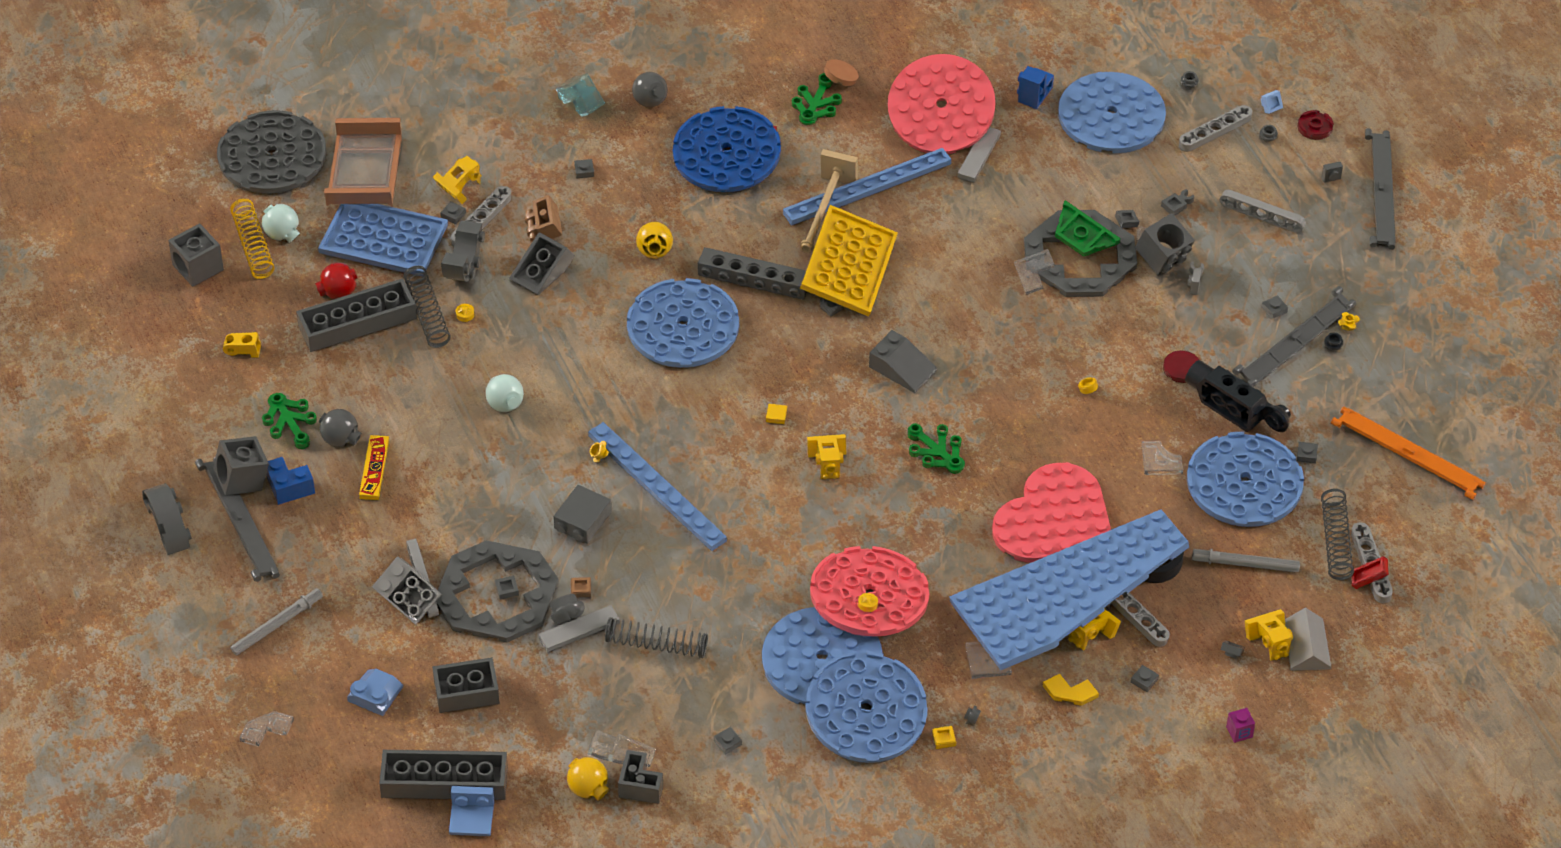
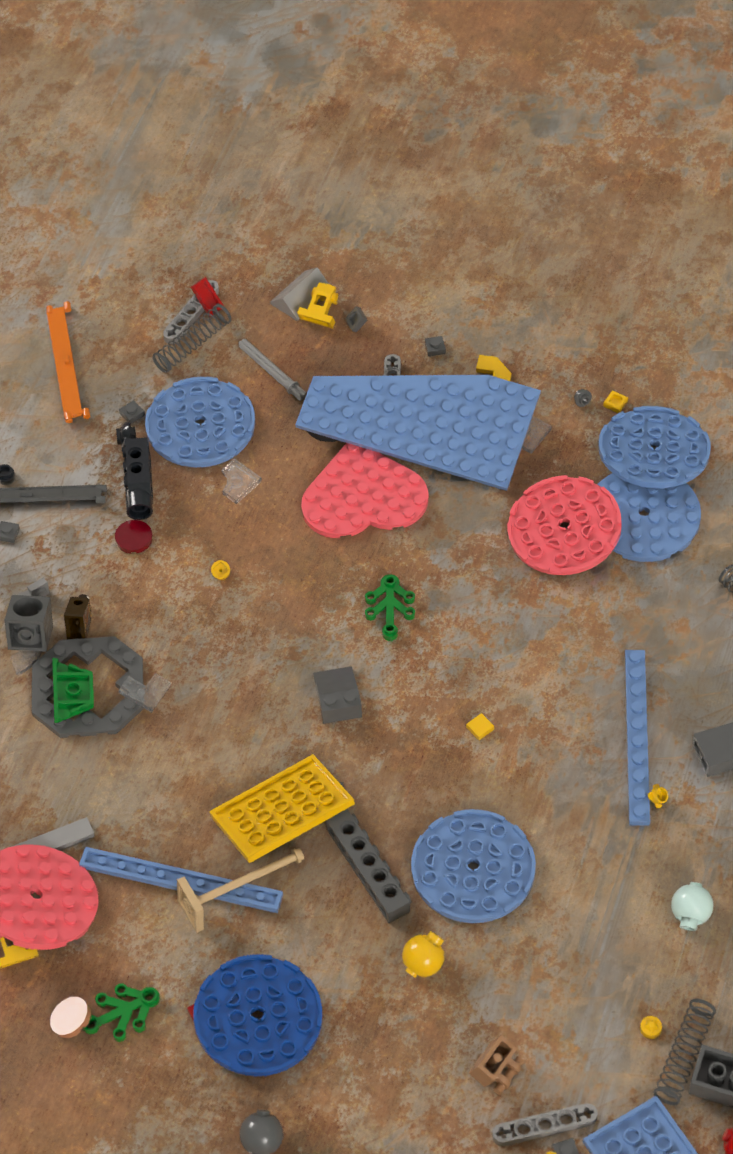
camera: 135 degrees left, 5 degrees up
dark grey brick [441,220,485,282] -> none
dark grey slope [509,232,575,295] -> none
dark grey plate [574,159,594,179] -> none
yellow tile [807,434,846,479] -> none
yellow tile [858,593,878,612] -> none
dark grey plate [1115,210,1140,228] -> none
magenta brick [1226,708,1255,743] -> none
none -> dark brown torso [64,594,92,640]

